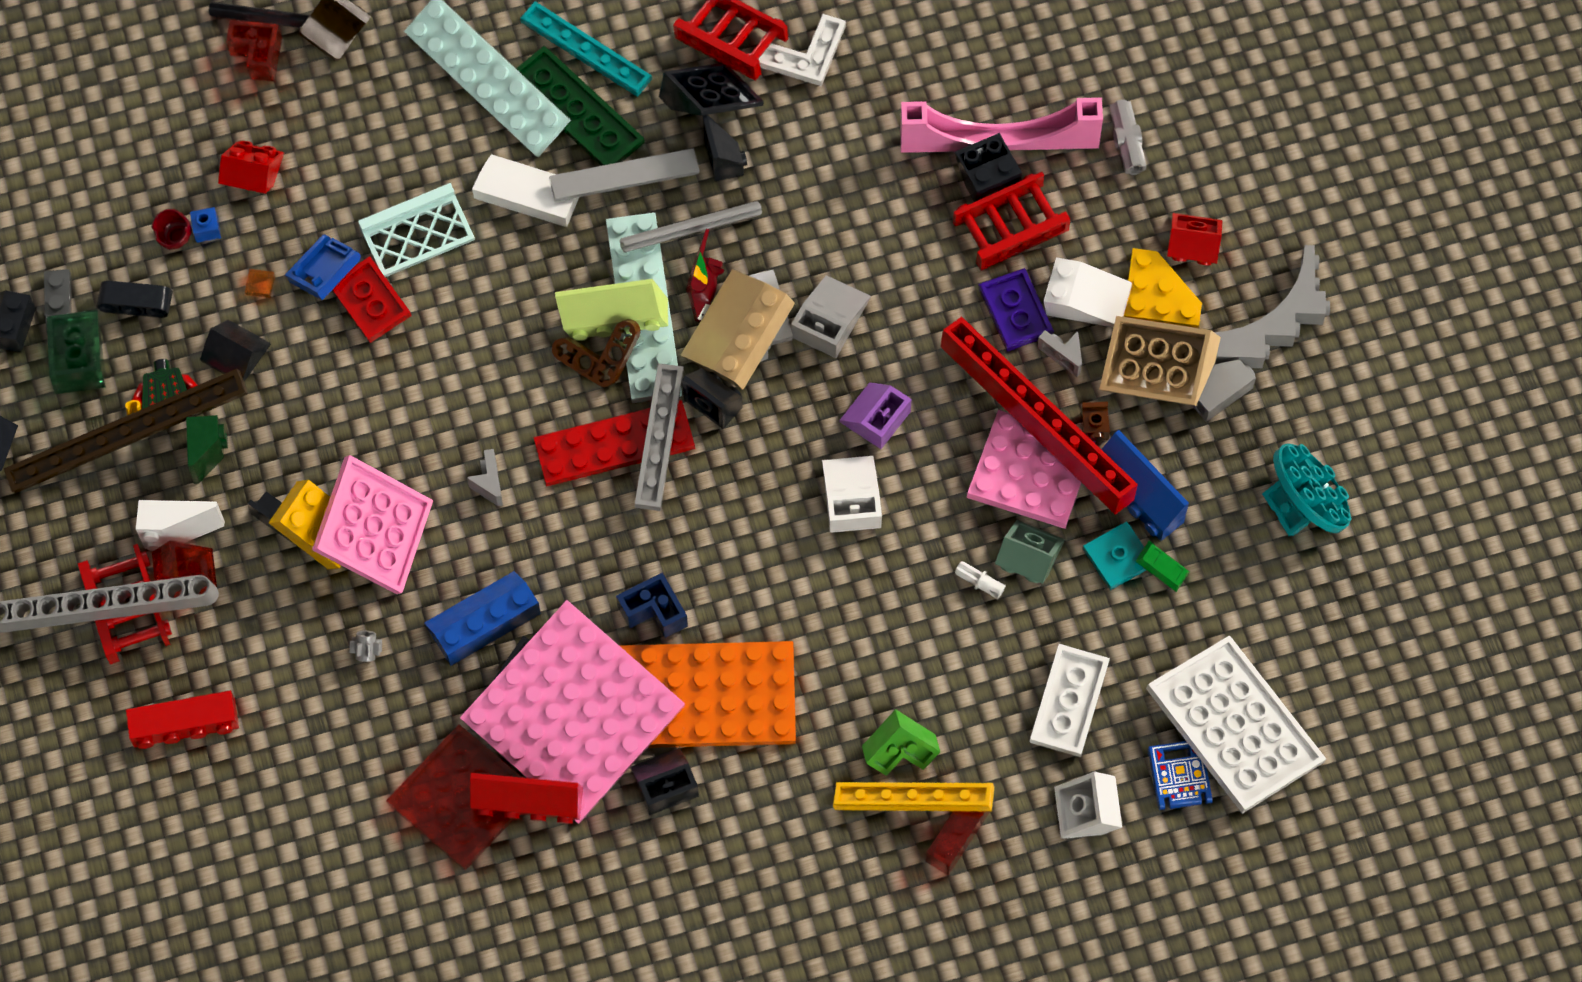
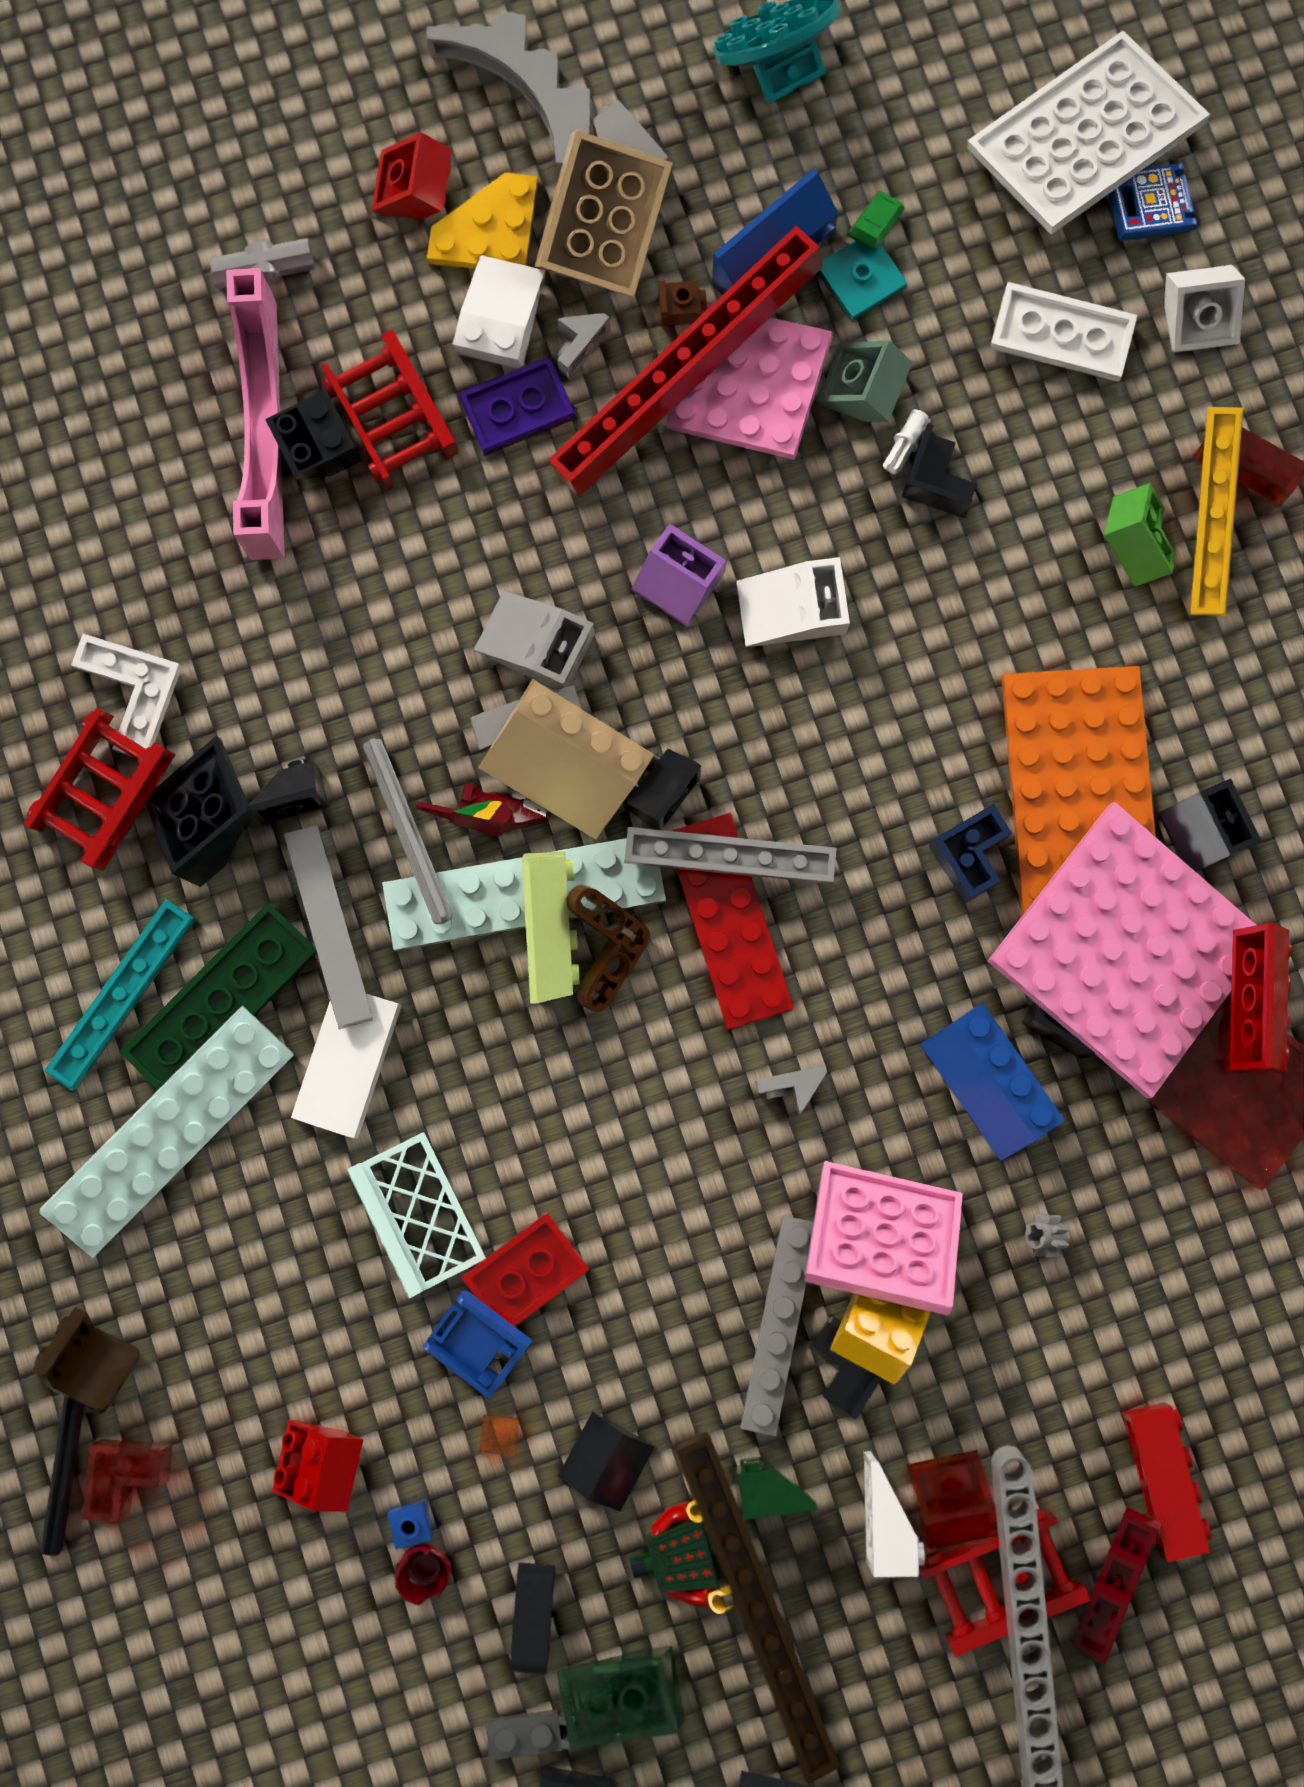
camera: 90 degrees left, 15 degrees up
none -> light grey plate [740,1215,814,1436]
none -> black panel [901,423,977,518]
none -> dark red slope [1071,1507,1162,1664]

